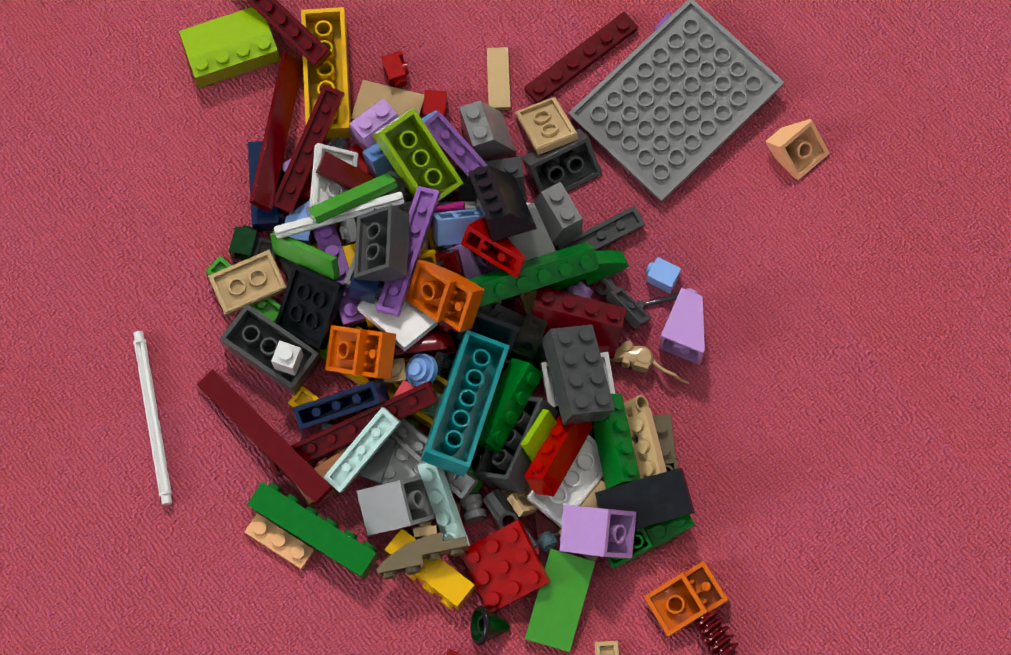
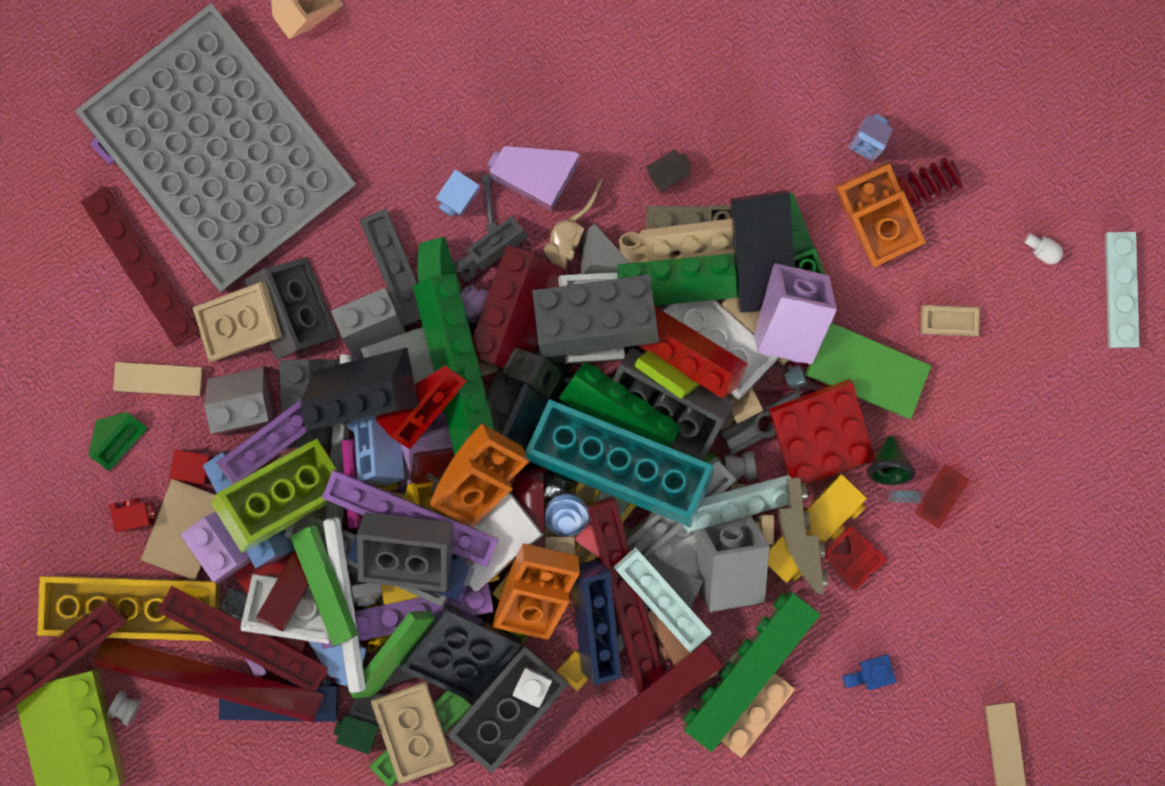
camera: 90 degrees left, 15 degrees up
none -> green slope [88,412,148,471]
none -> light grey wheel [107,690,142,726]
none -> light grey slope [581,224,630,275]
none -> clear smoke brick [645,149,692,194]
none -> red piece [825,526,886,590]
none -> blue plate [842,654,896,691]
none -> light blue slope [848,114,893,162]
none -> clear light blue tile [888,490,921,503]

